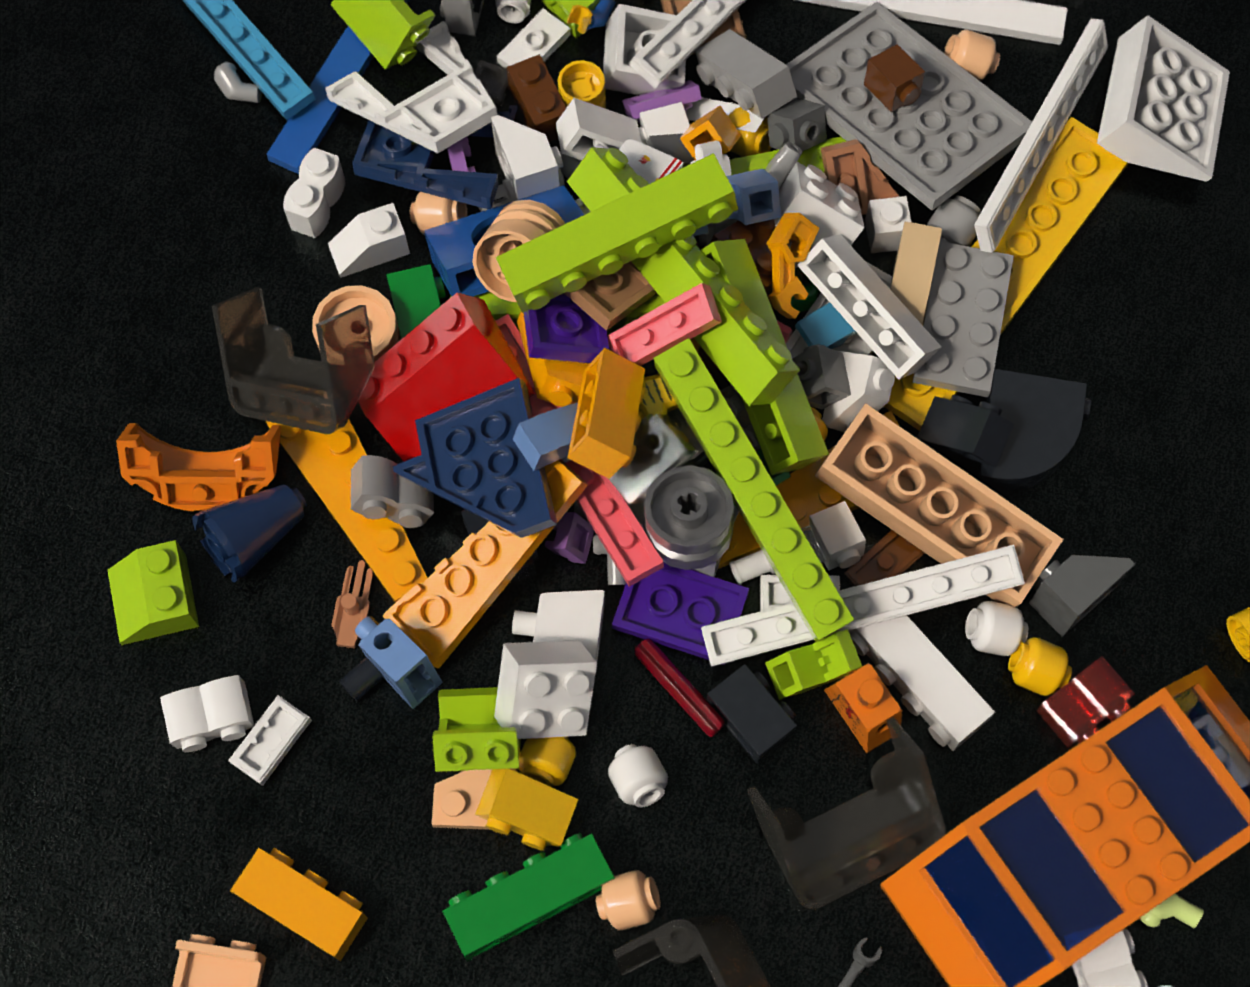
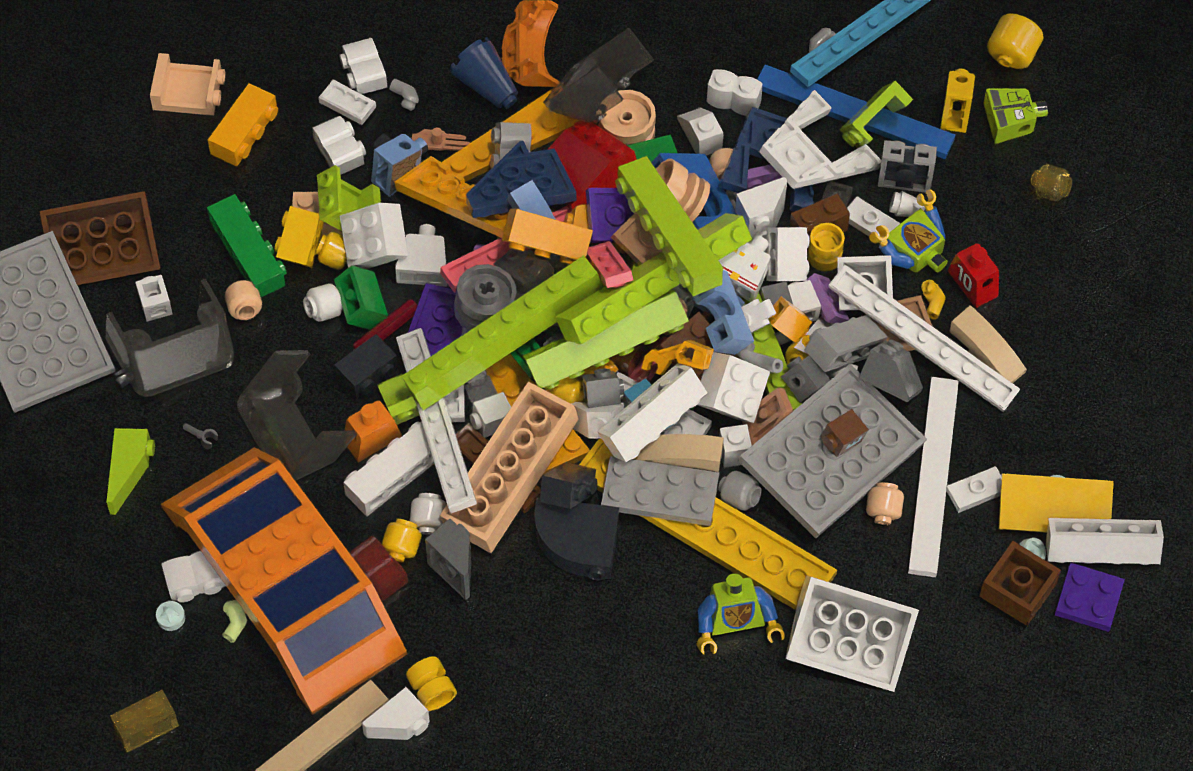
camera: 85 degrees right, 10 degrees down
lime slope [108,540,199,645] -> none
white tile [974,19,1108,253] -> none
none -> white brick [313,116,366,175]
none -> green brick [334,265,388,330]
none -> light grey arm [390,79,419,110]
none -> torso [697,574,784,655]
none -> dark grey slope [859,340,923,402]

